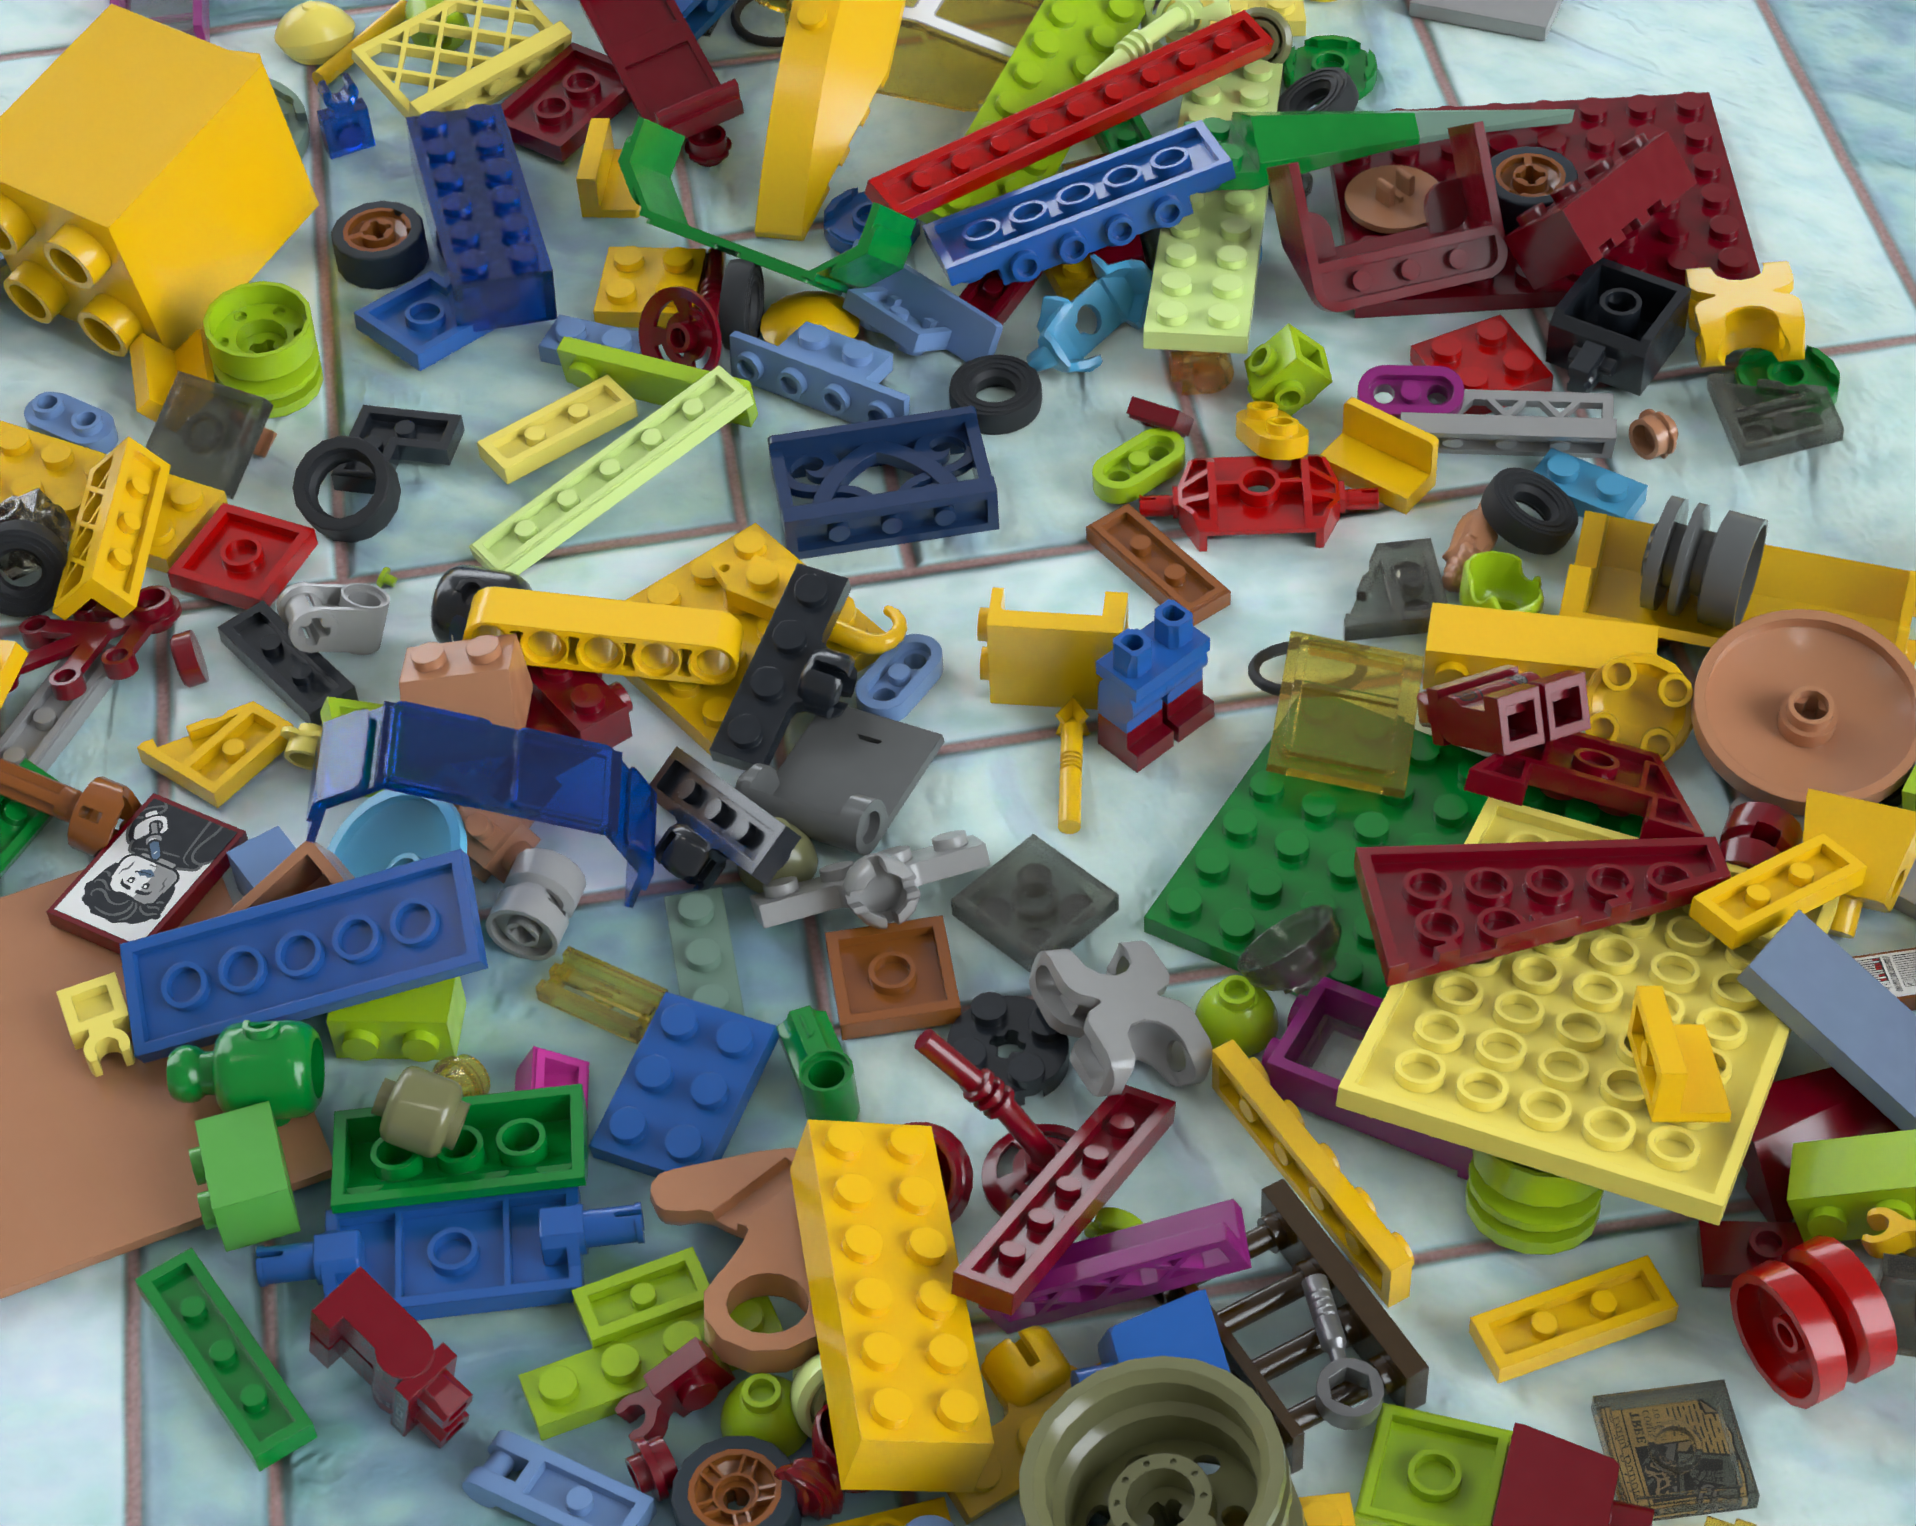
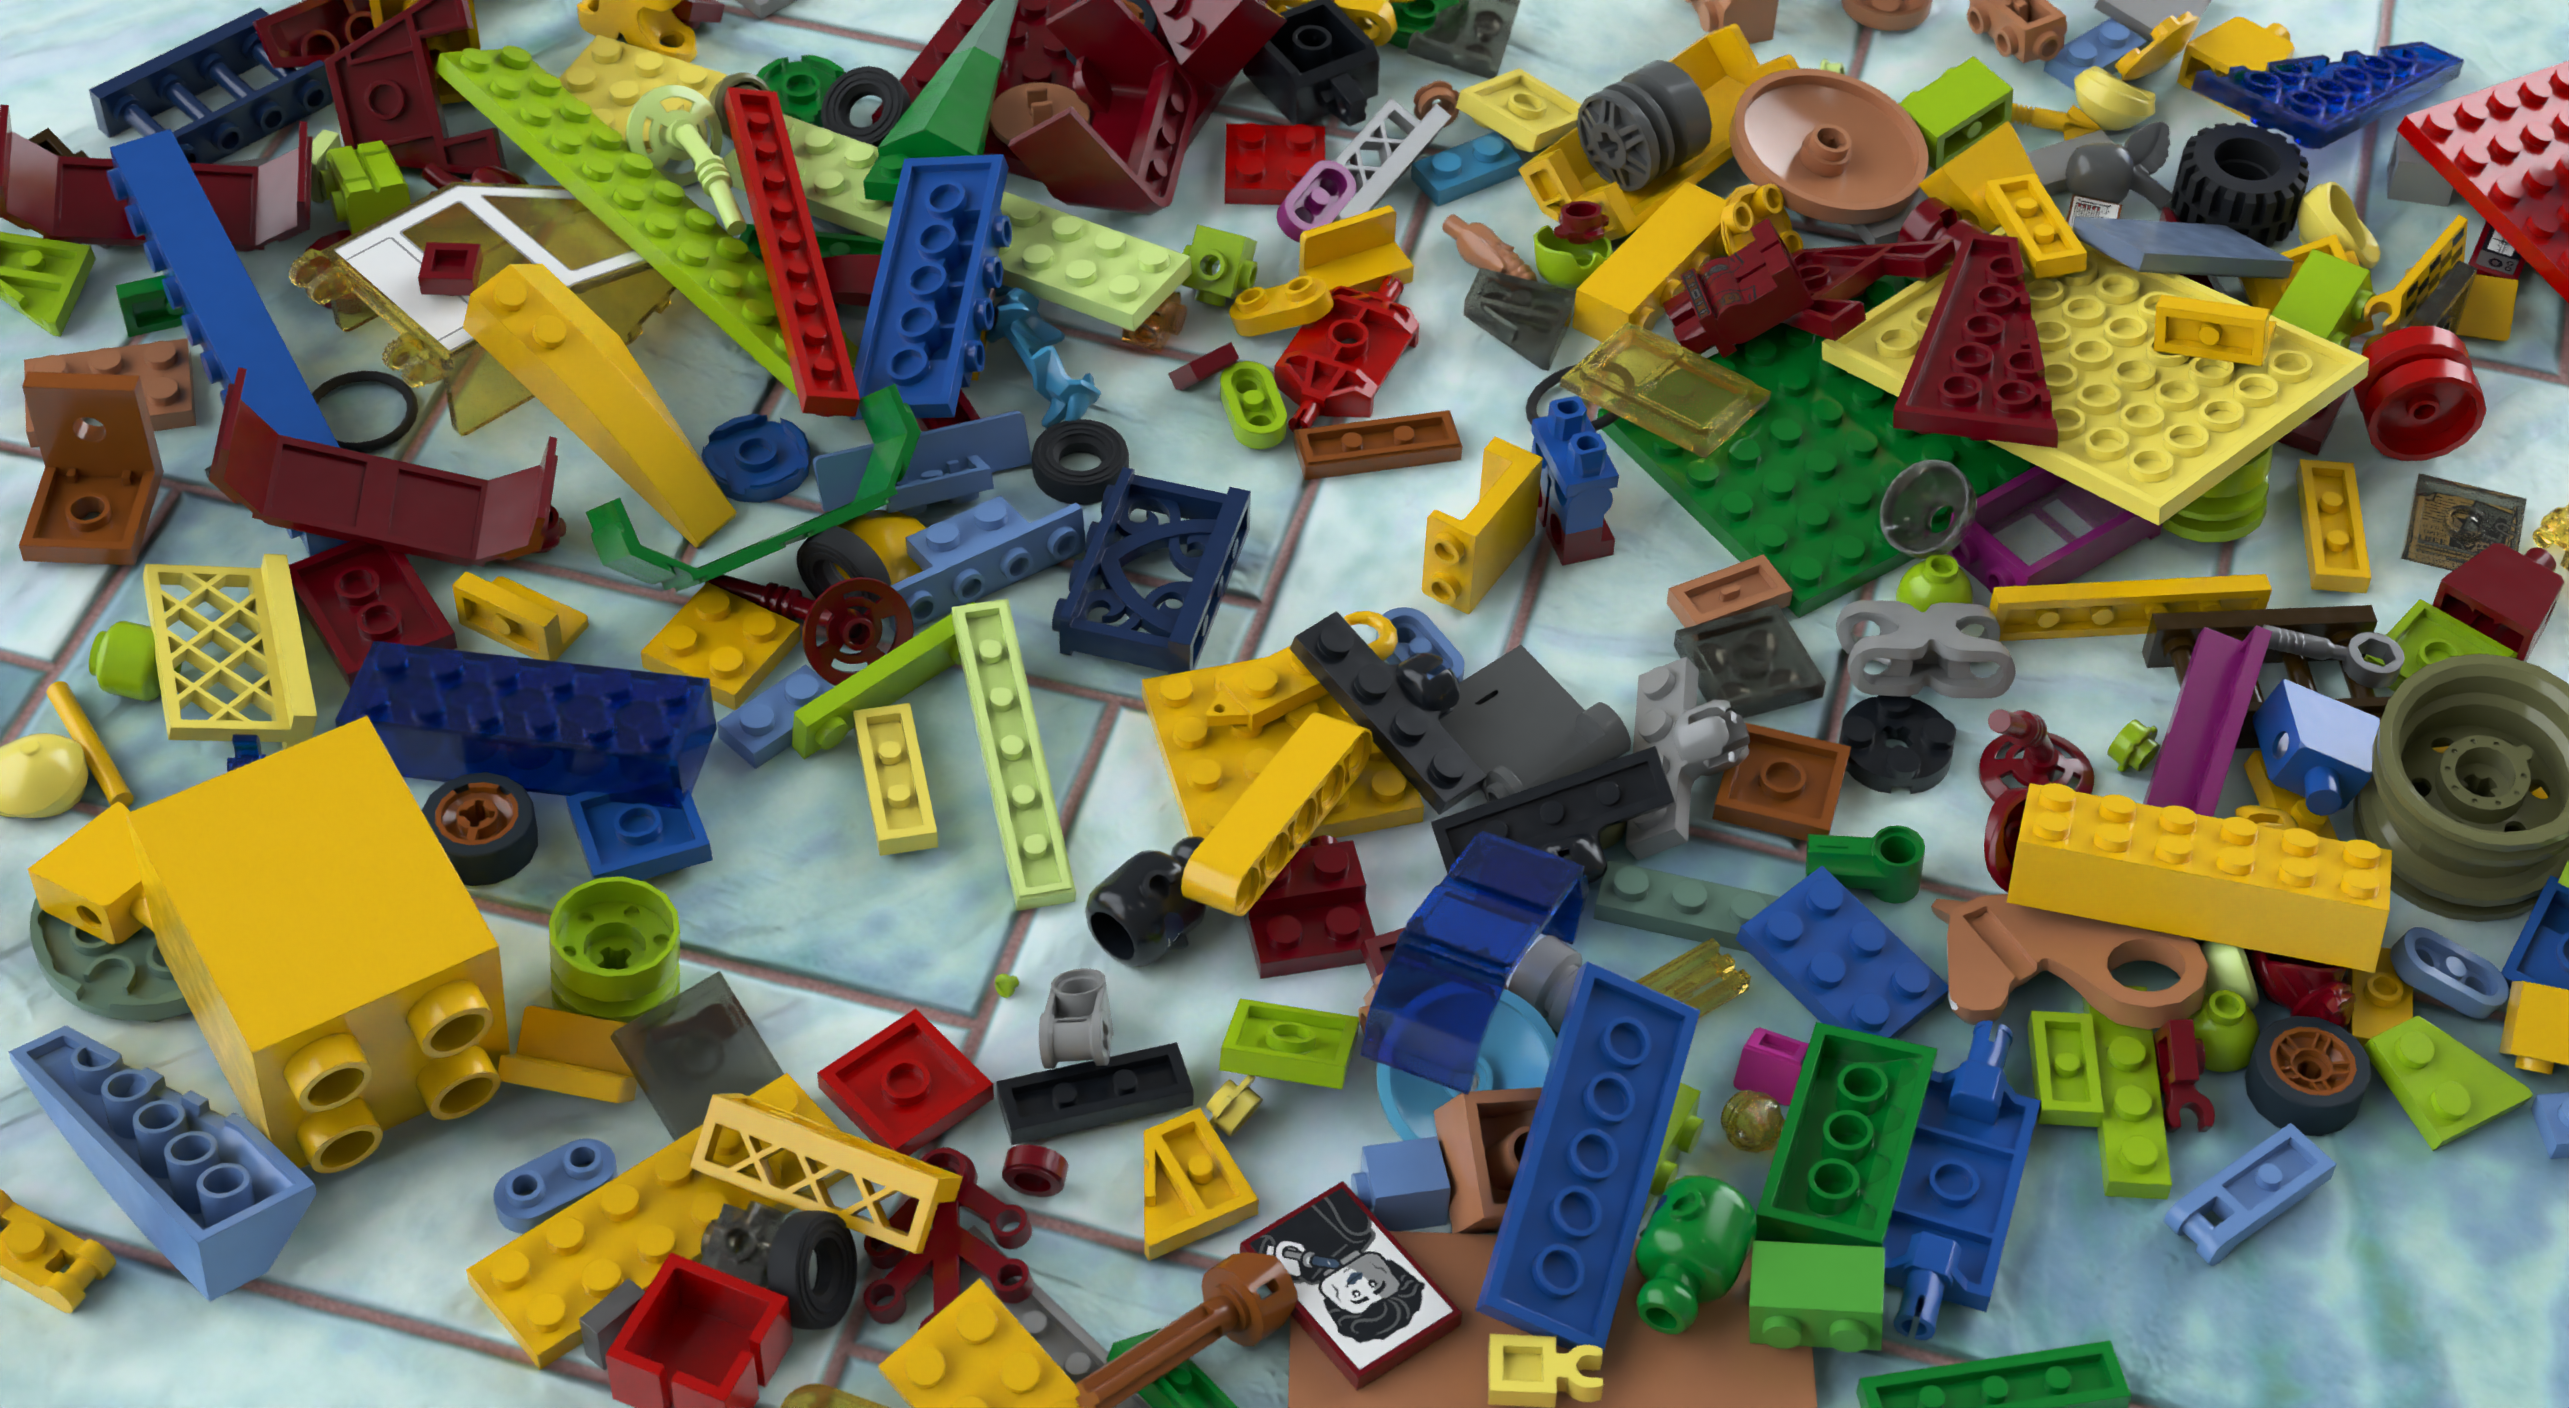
camera: 70 degrees left, 0 degrees up
black tyre [292,436,401,543] -> none
dark red hips [309,1266,473,1448] -> none
black plate [331,405,465,494] -> none
olive head [371,1066,471,1158] -> none
nougat slope [399,633,533,771] -> none
dark red plate [625,1435,678,1502] -> none
dark red plate [951,1085,1176,1316] -> none
yellow piece [1055,696,1090,834] -> none
black tyre [1481,468,1578,555] -> none
none -> light yellow plate [1456,68,1582,153]
none -> dark red plate [1554,201,1609,245]
none -> nougat plate [1666,554,1793,640]

